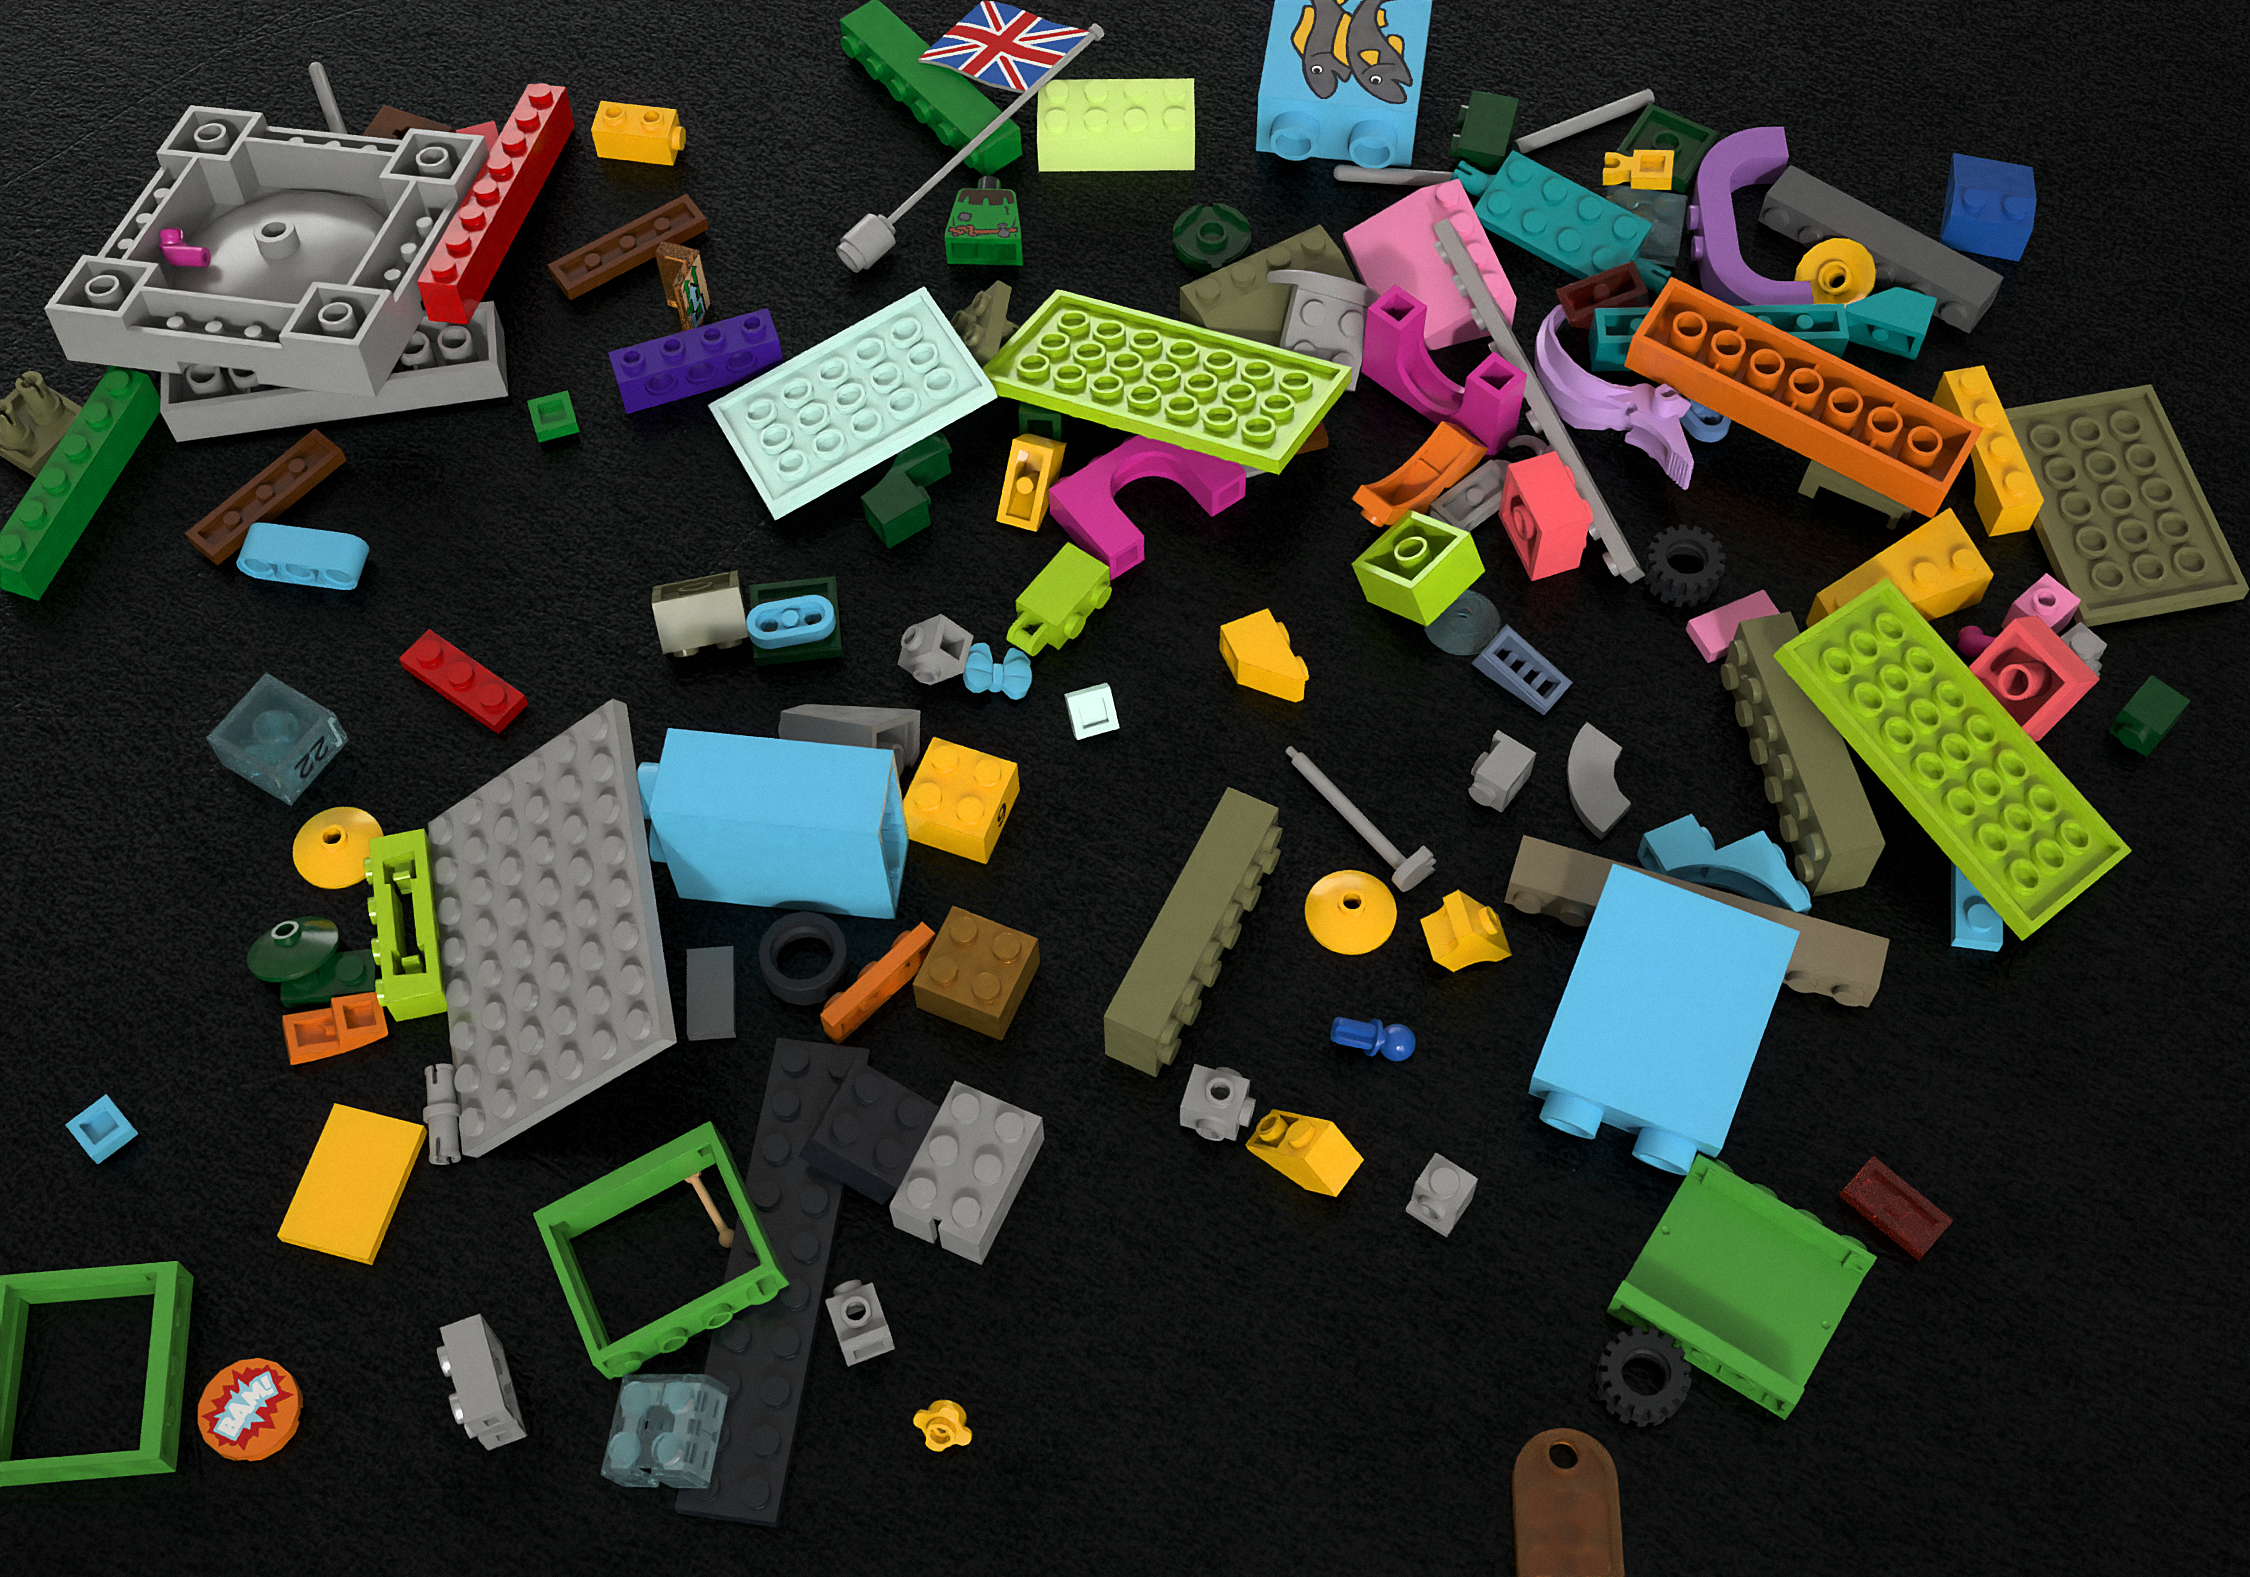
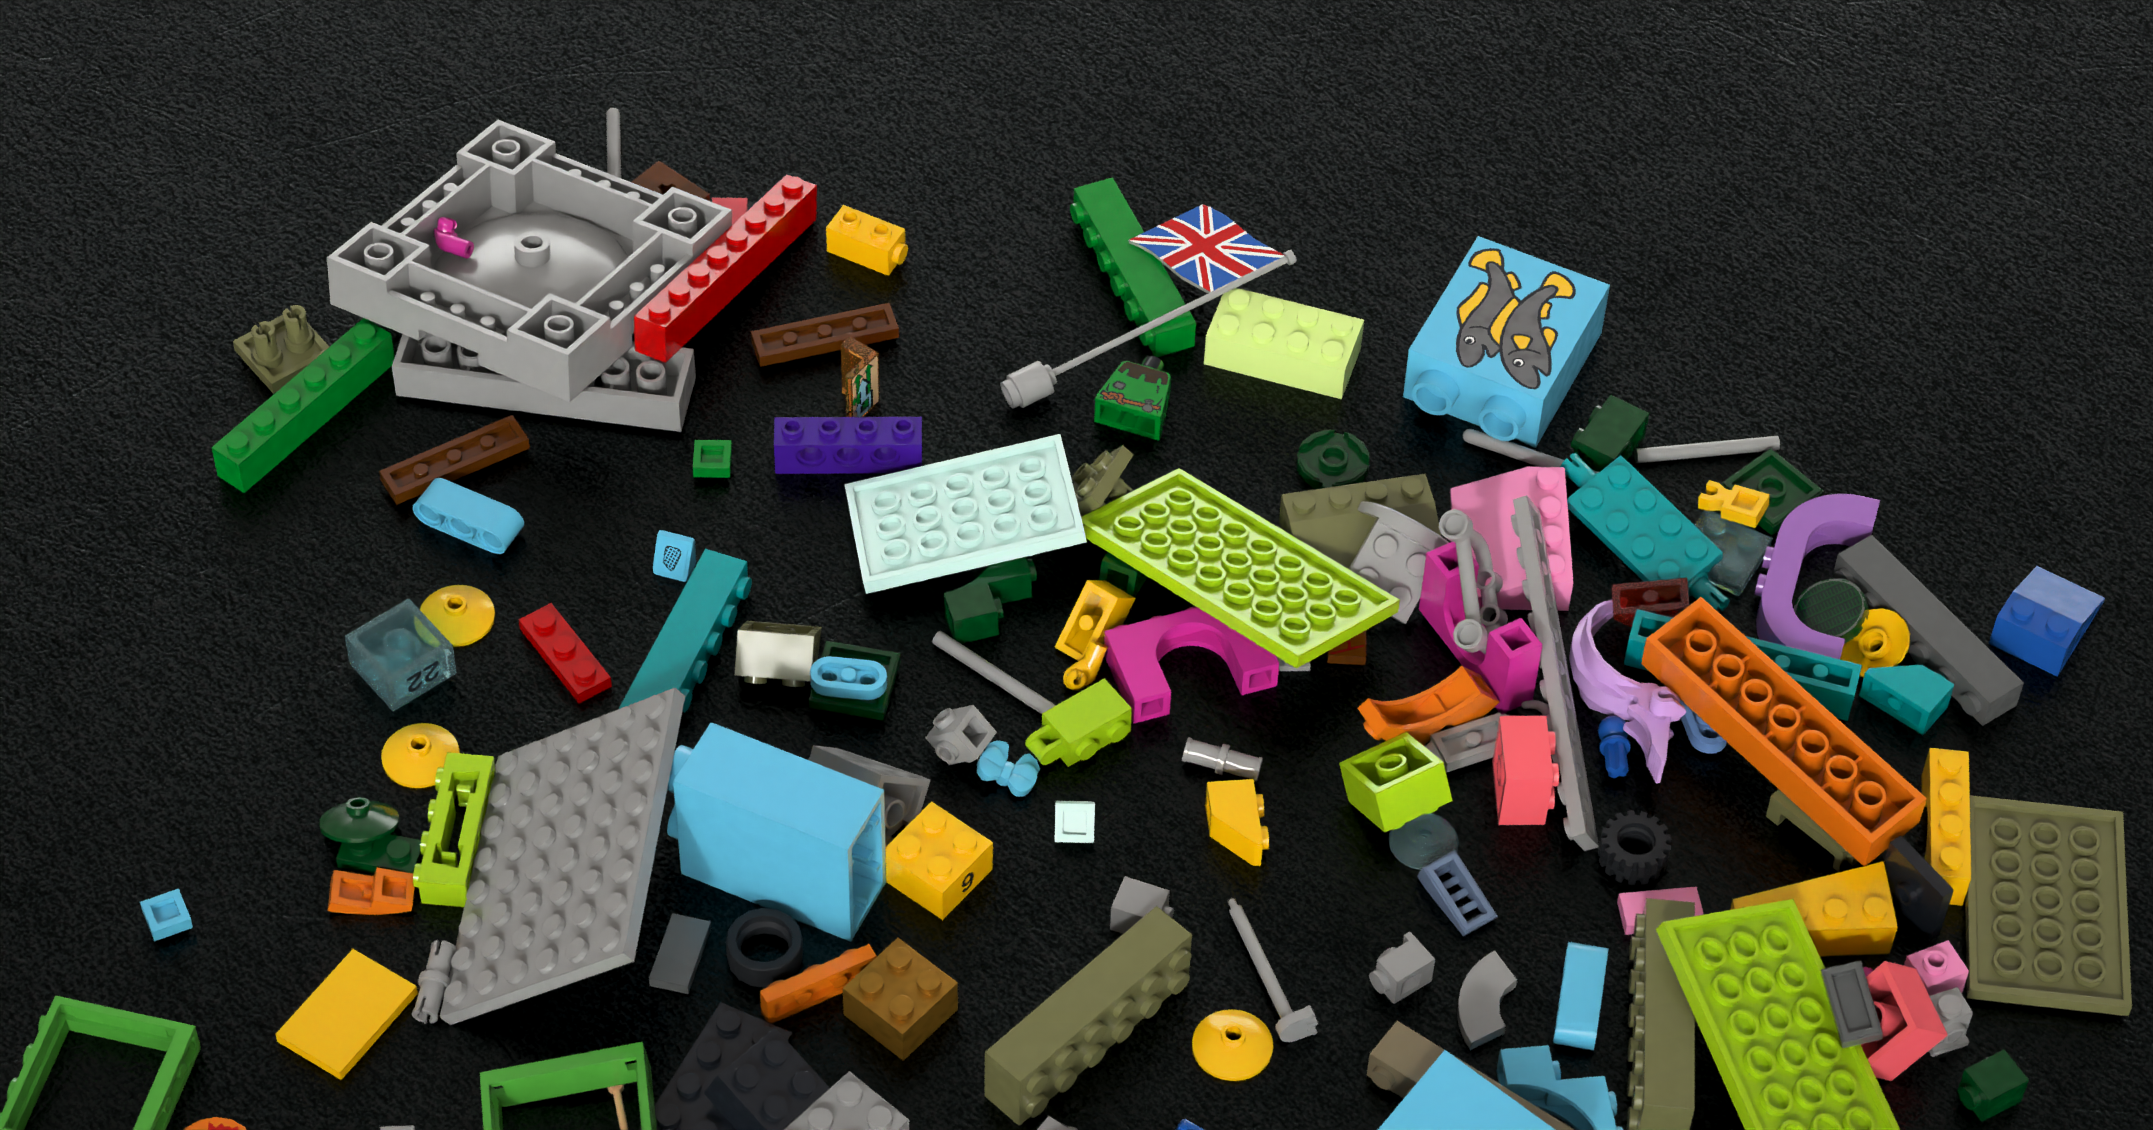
camera: 15 degrees right, 10 degrees down
yellow brick [1420,890,1512,972] -> none
none -> yellow dish [419,585,495,647]
none -> teal brick [619,549,752,712]
none -> medium azure slope [653,530,696,582]
none -> light grey bar [932,631,1056,714]
none -> yellow arm [1063,640,1108,691]
none -> light grey brick [1110,876,1174,934]
none -> light grey pin [1182,737,1263,782]
none -> light grey bar [1439,509,1508,654]
none -> medium azure beam [1553,942,1608,1050]
none -> blue axle [1598,715,1631,778]
none -> tile [1794,578,1869,644]
none -> dark grey tile [1821,961,1883,1049]
none -> black plate [1884,836,1954,941]

